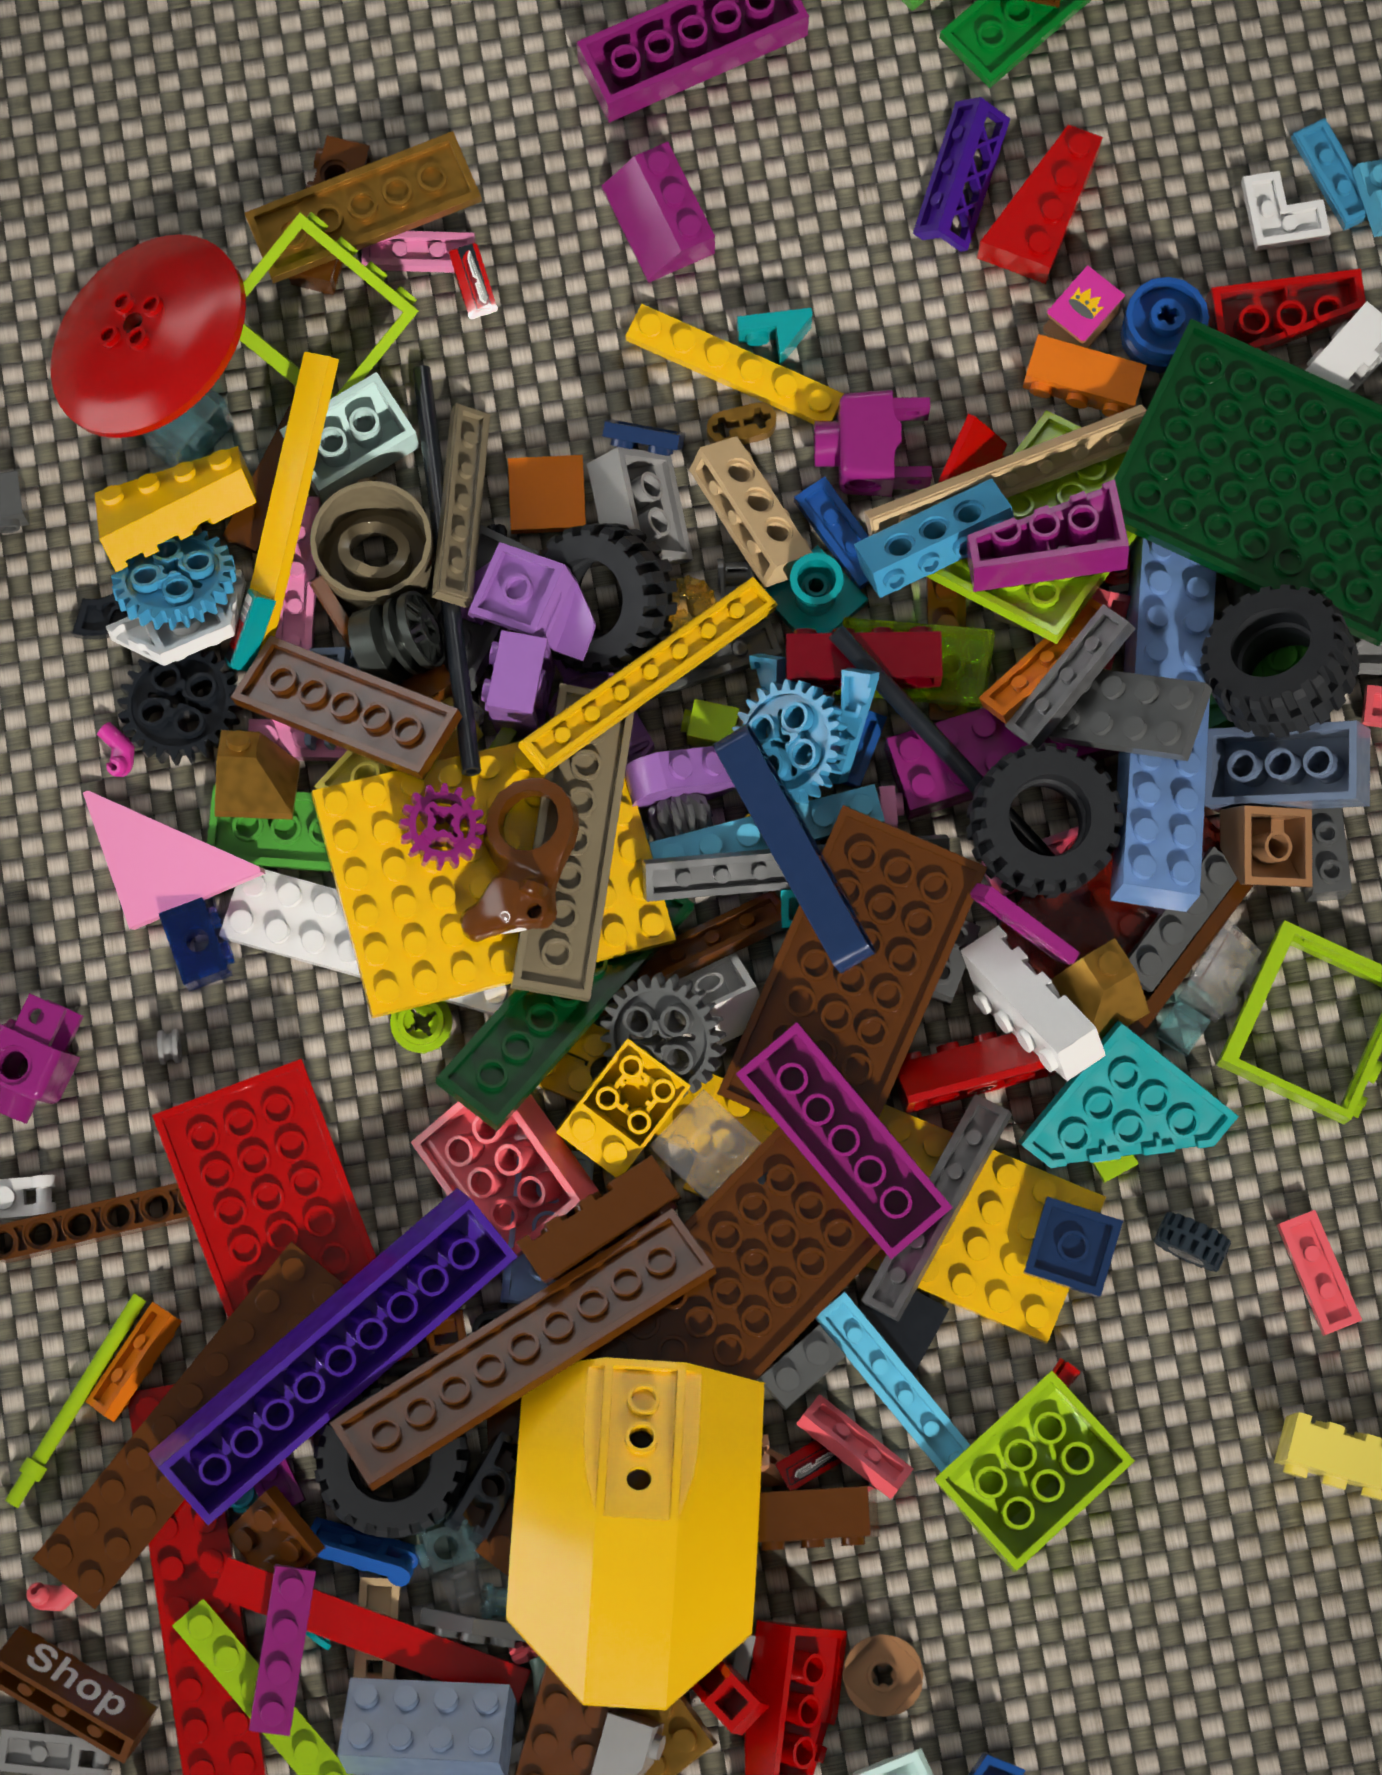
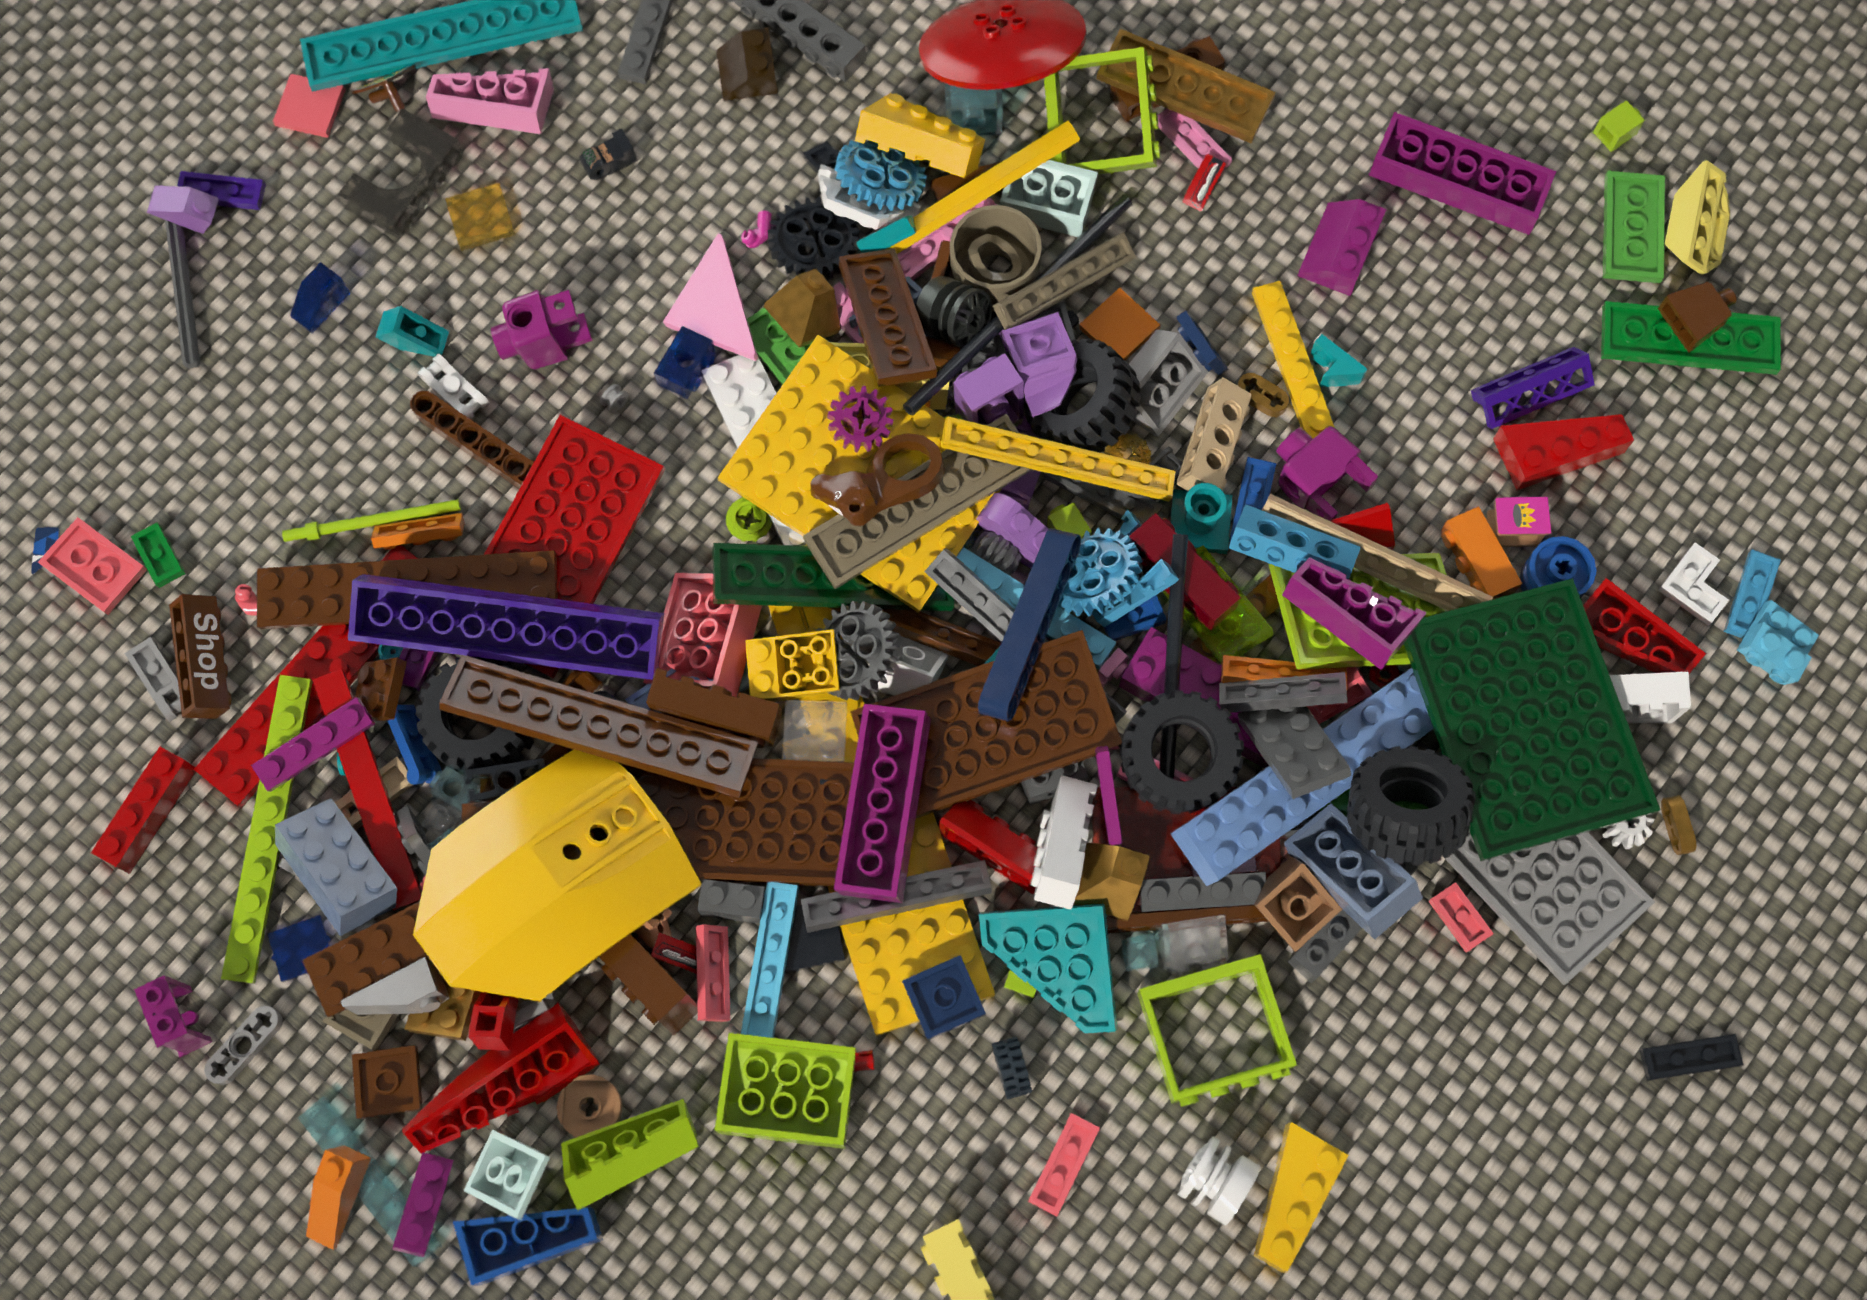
camera: 50 degrees right, 5 degrees down
none -> lime wedge [561,1099,699,1211]

